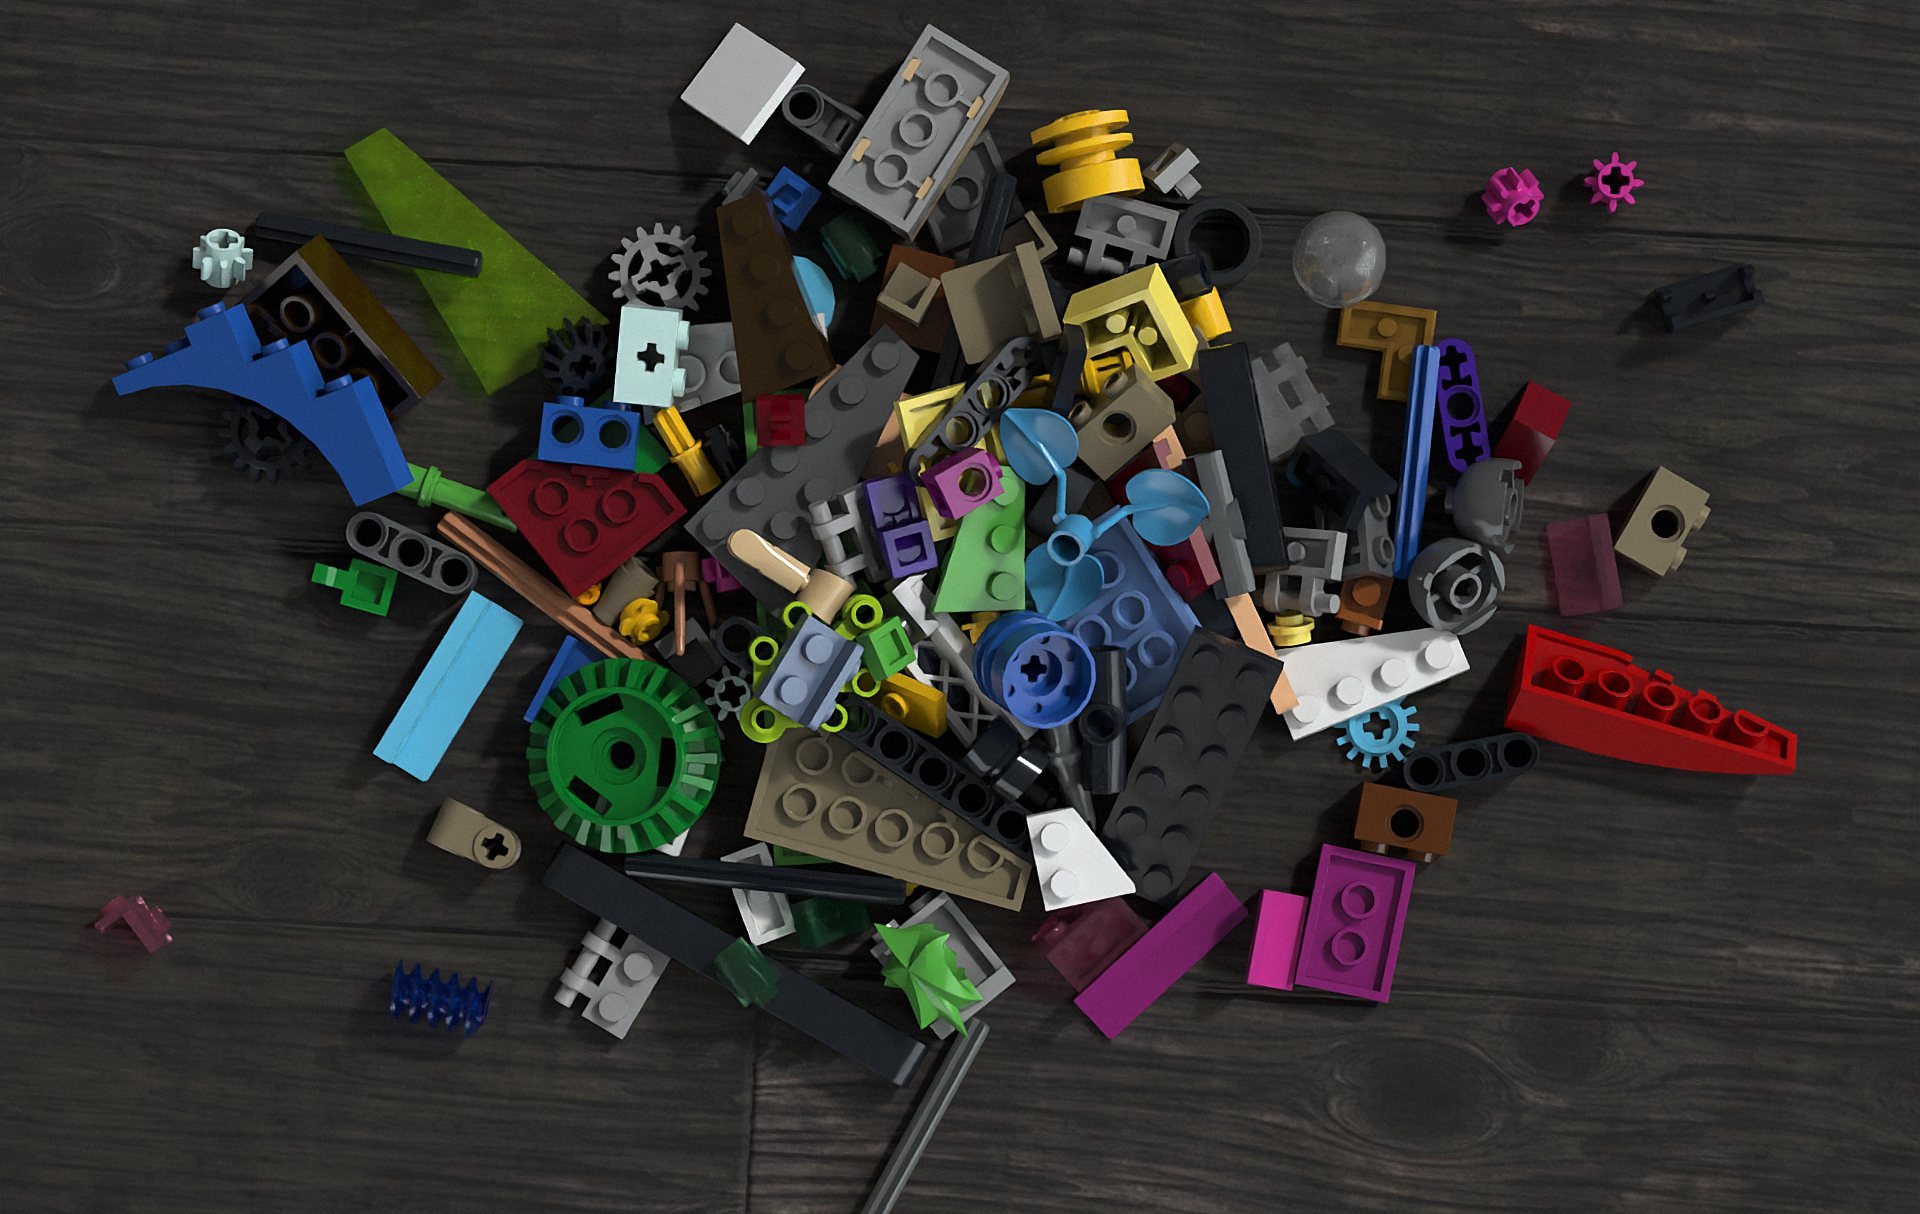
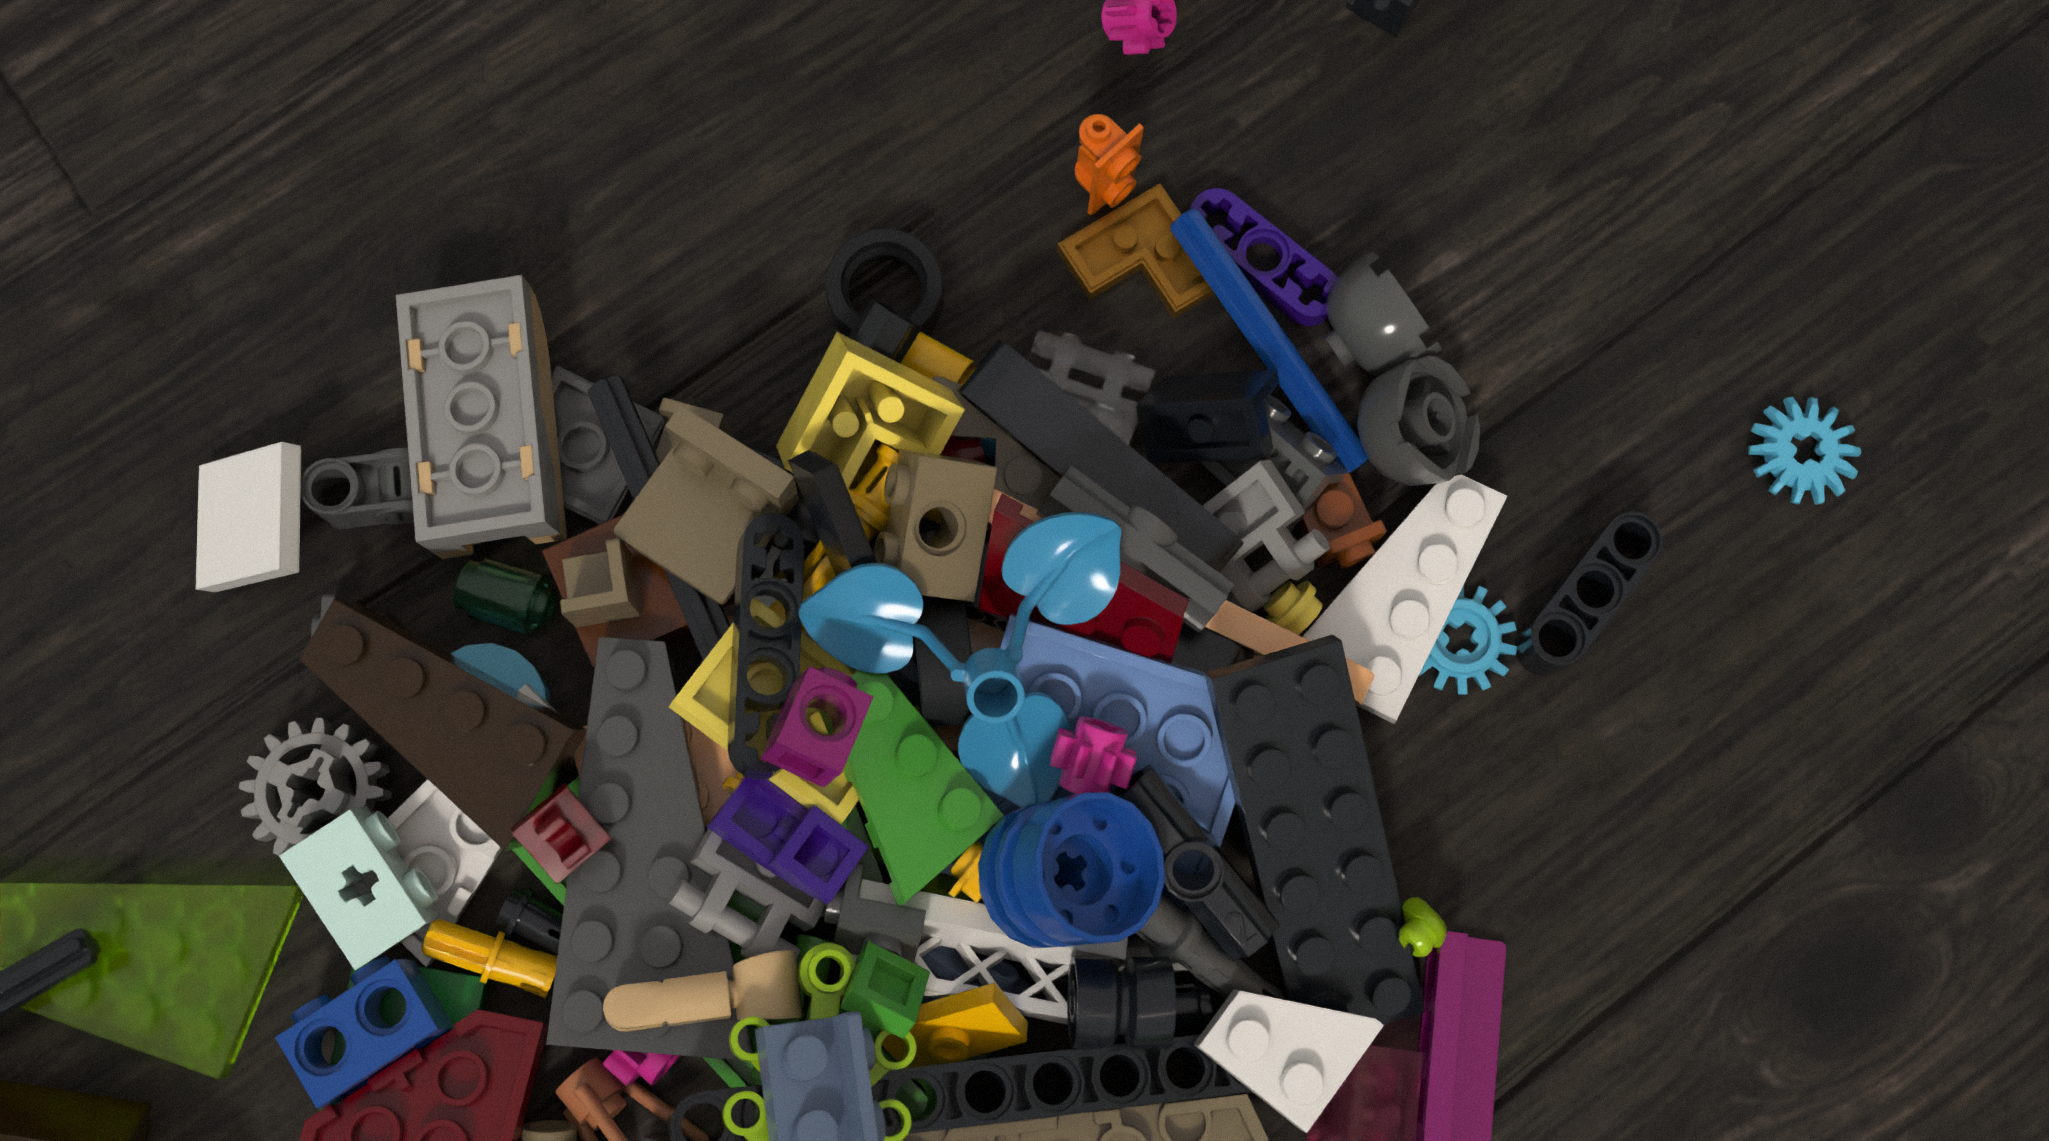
camera: 45 degrees left, 10 degrees down
black gear [536,315,617,397] -> none
blue tile [766,166,823,233] -> none
yellow wheel [1031,110,1145,214] -> none
light grey plate [1067,193,1179,277] -> none
light grey tile [1141,142,1202,200] -> none
dark pink panel [1244,888,1309,991] -> none
clear cylinder [1292,211,1386,308] -> none
magenta plate [1293,843,1416,1003] -> none
reddish brown brick [1350,782,1458,863] -> none
dark red slope [1490,380,1572,486] -> none
red wedge [1504,624,1797,775] -> none
clear pink panel [1546,513,1623,617] -> none
dark tan brick [1608,466,1711,579] -> none
none -> dark pink gear [1049,716,1137,794]
none -> orange hinge [1075,114,1144,217]
none -> lime arm [1399,897,1447,957]
none -> medium azure gear [1748,397,1861,505]

